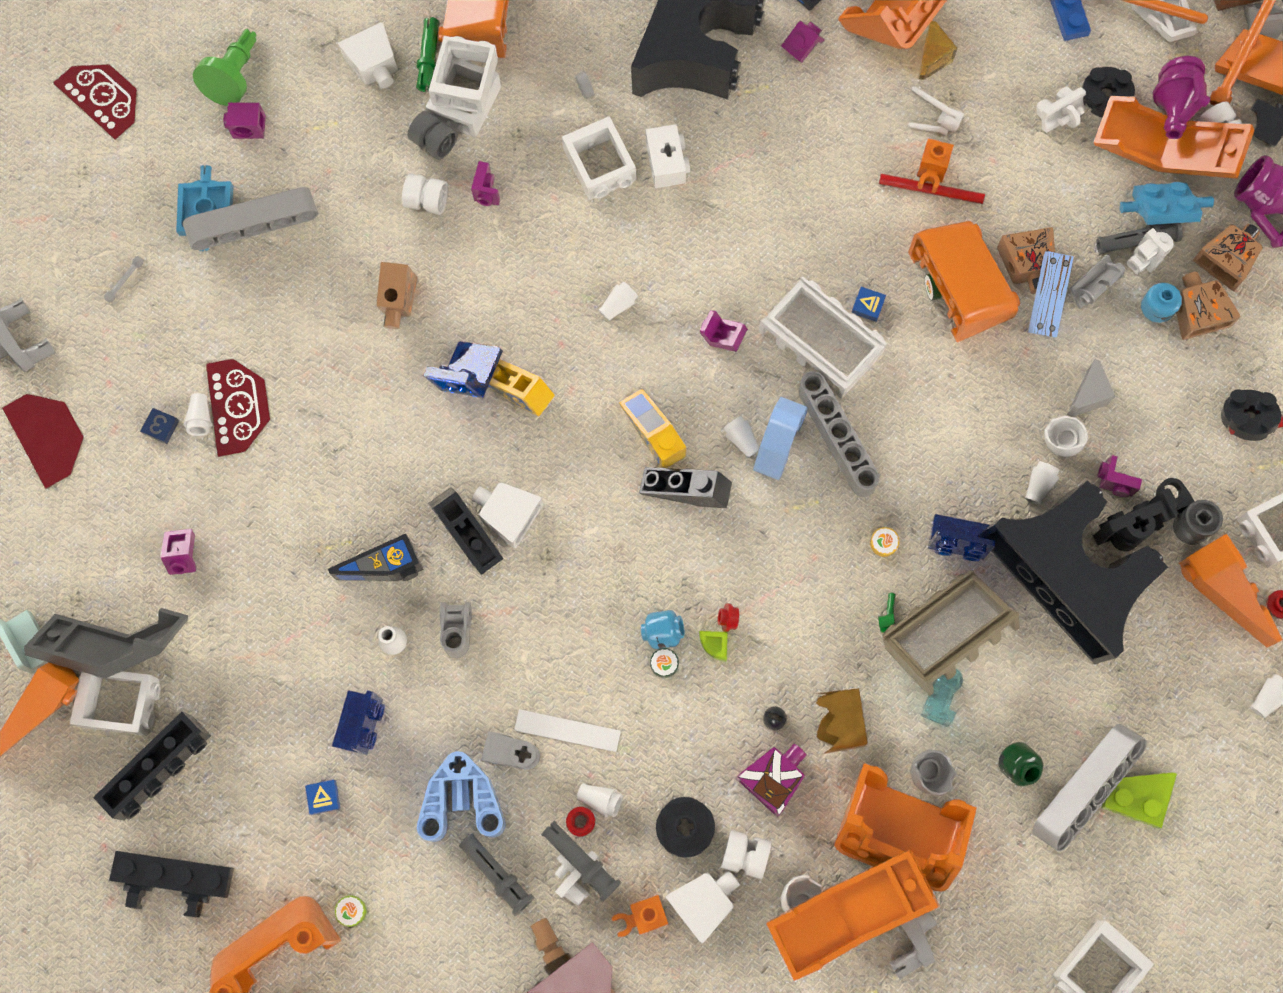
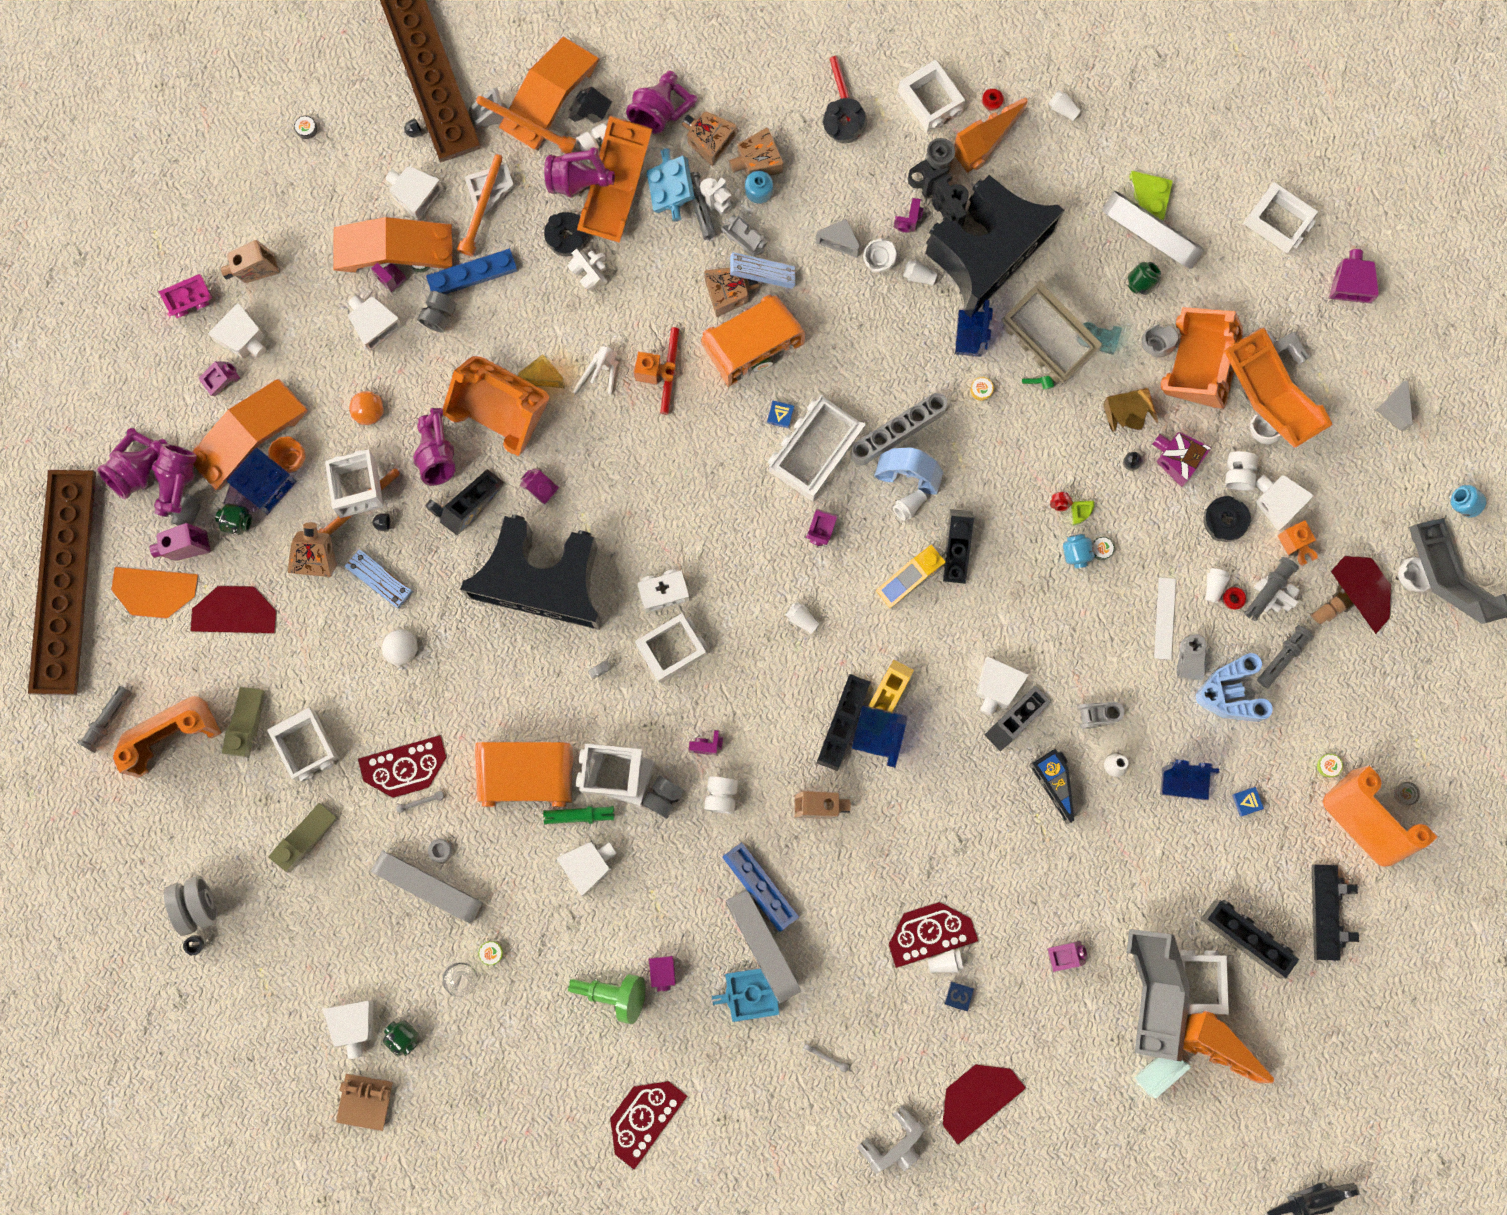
camera: 100 degrees left, 5 degrees up
none -> plate [722,842,799,933]
none -> black slope [816,674,871,771]

